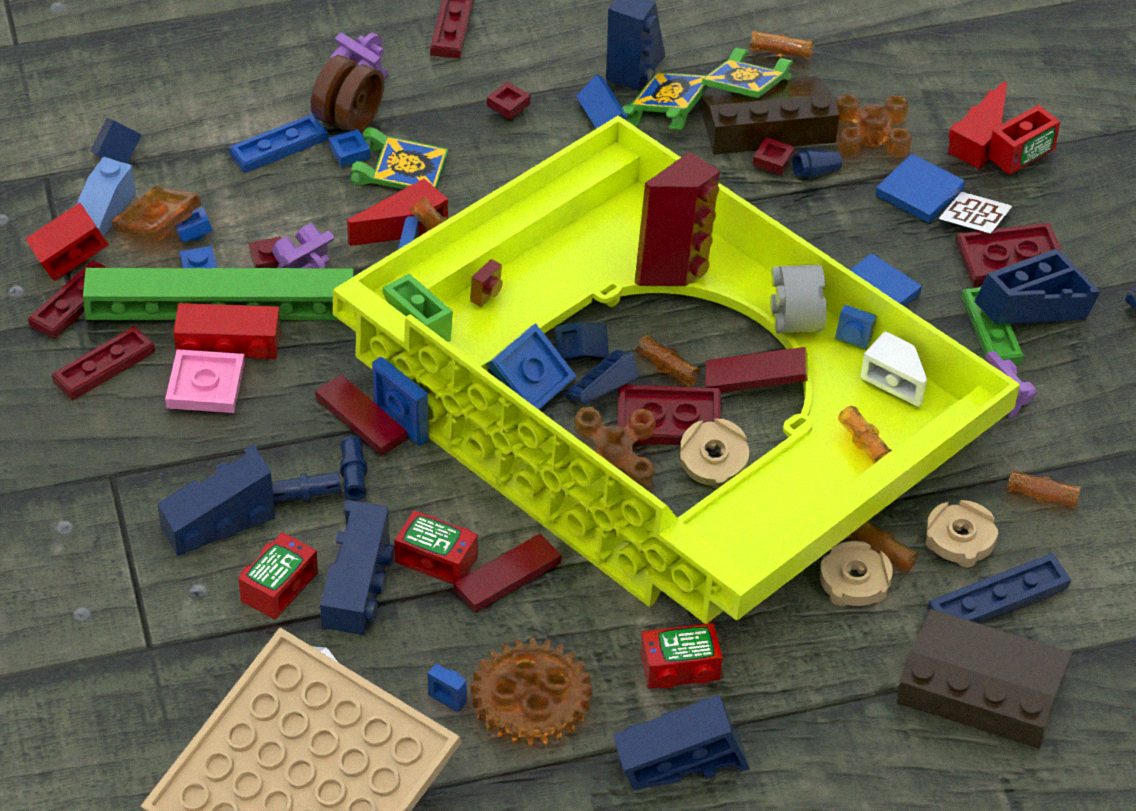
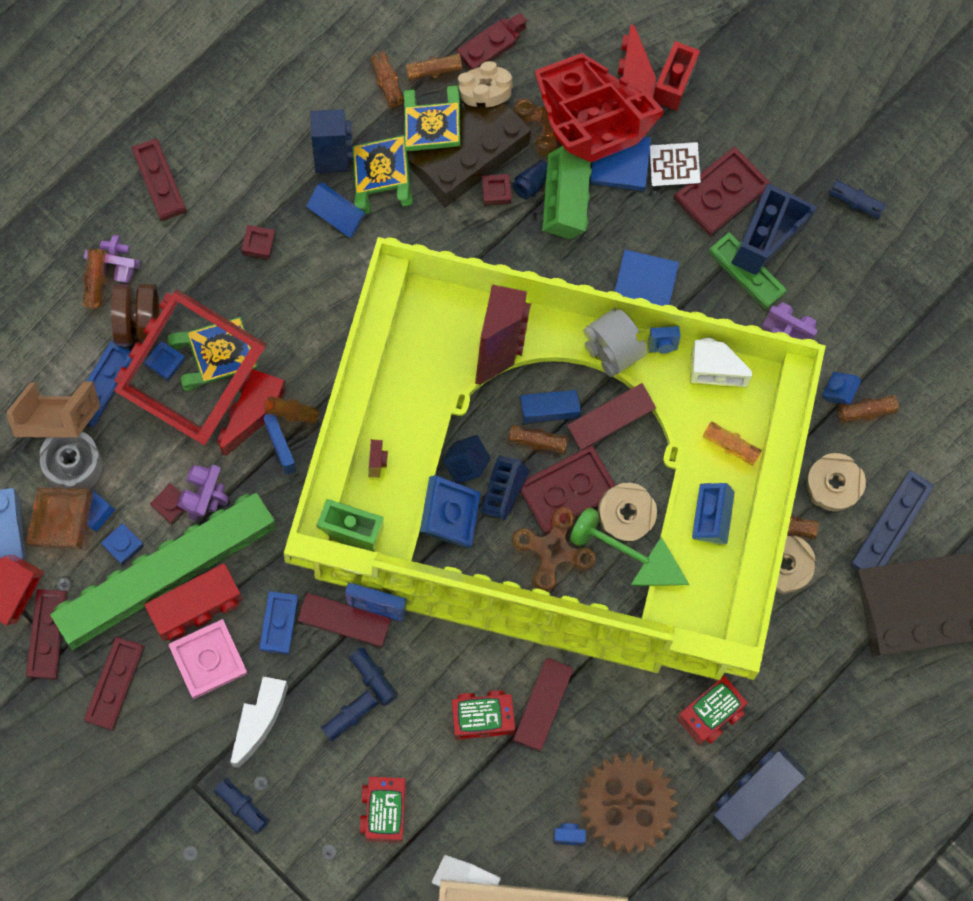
camera: 35 degrees left, 25 degrees up
dark blue wedge [157,443,275,555] -> none
dark blue wedge [320,500,395,635] -> none
none -> medium nougat panel [7,381,100,438]
none -> light grey brick [39,431,104,496]
none -> clear orange pin [82,249,106,308]
none -> red window [114,289,267,446]
none -> dark blue pin [214,778,270,834]
none -> white slope [230,676,288,768]
none -> blue plate [259,591,299,655]
none -> clear orange pin [370,52,404,108]
none -> dark red hinge [457,13,527,70]
none -> tan plate [458,61,513,107]
none -> blue slope [520,390,581,423]
none -> red wedge [535,53,664,163]
none -> bright green brick [542,146,591,240]
none -> bright green piece [570,507,689,586]
none -> blue slope [692,483,735,544]
none -> blue plate [822,372,861,405]

